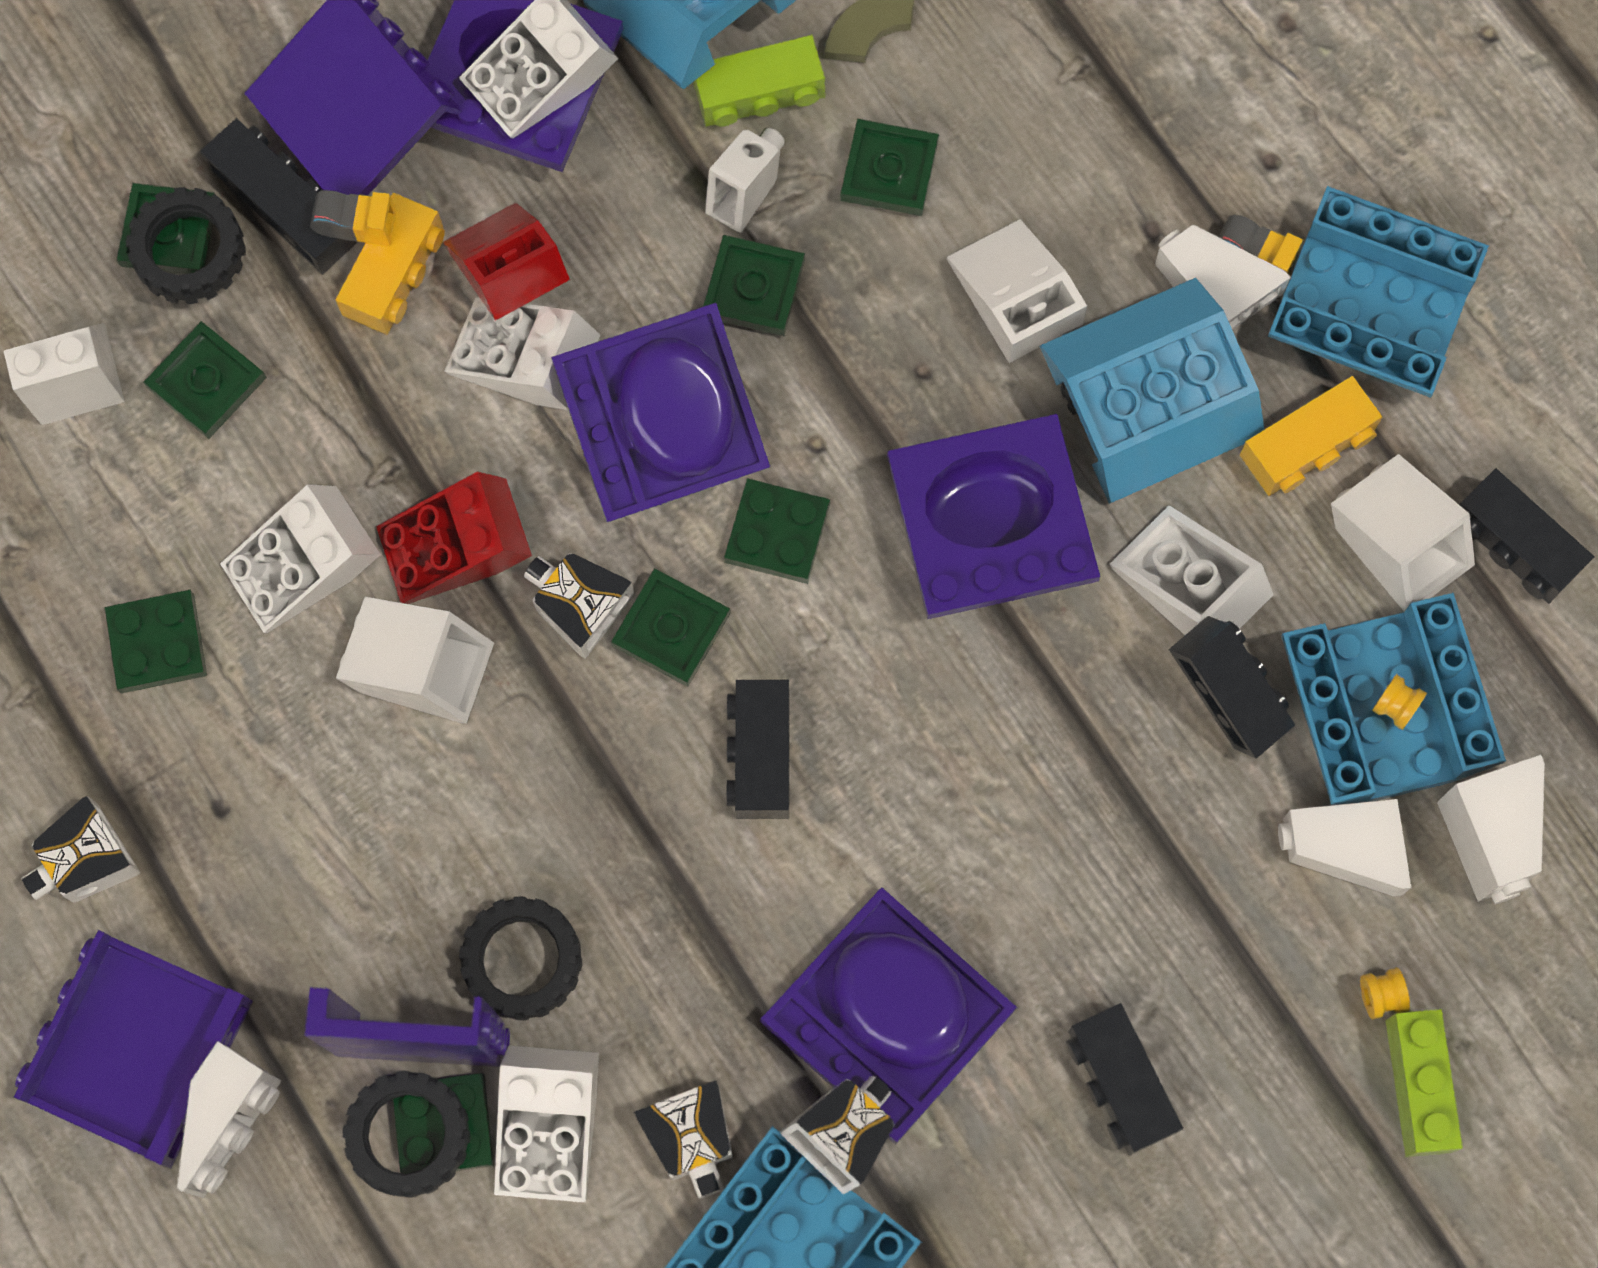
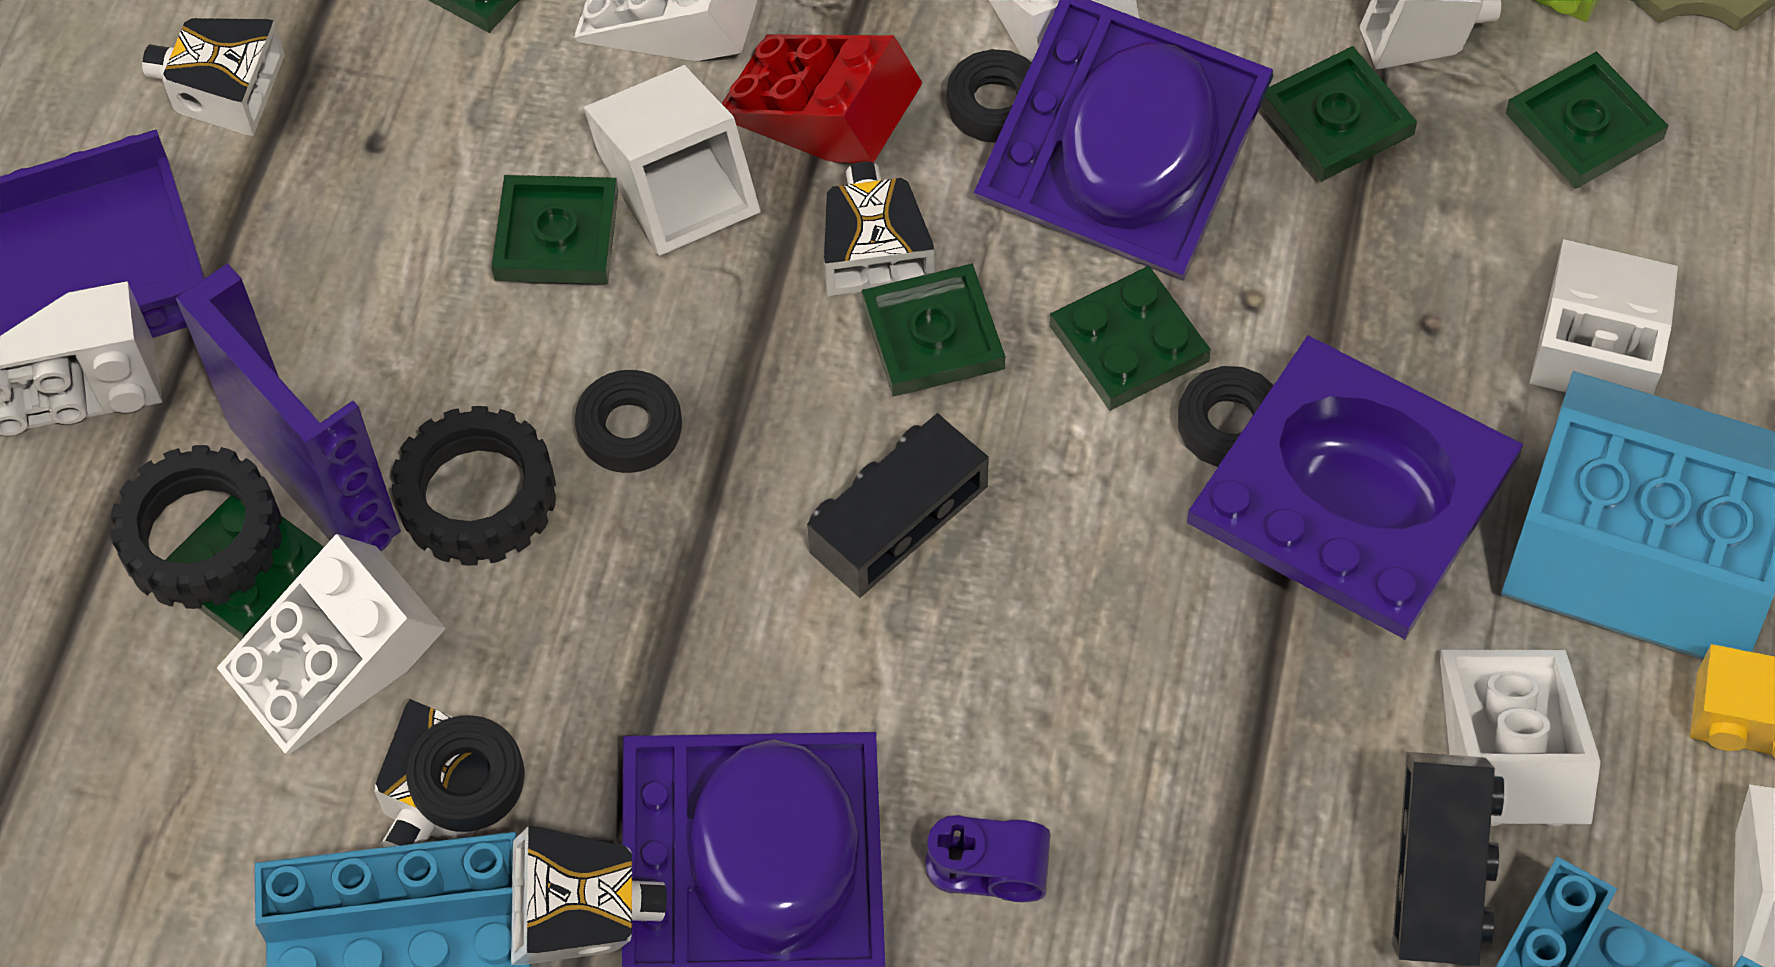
camera: 45 degrees right, 15 degrees down
none -> black tyre [406,715,525,832]
none -> dark green plate [491,175,619,284]
none -> black tyre [575,370,682,473]
none -> dark purple piece [925,815,1051,902]
none -> black tyre [946,49,1032,143]
none -> black tyre [1178,366,1273,467]

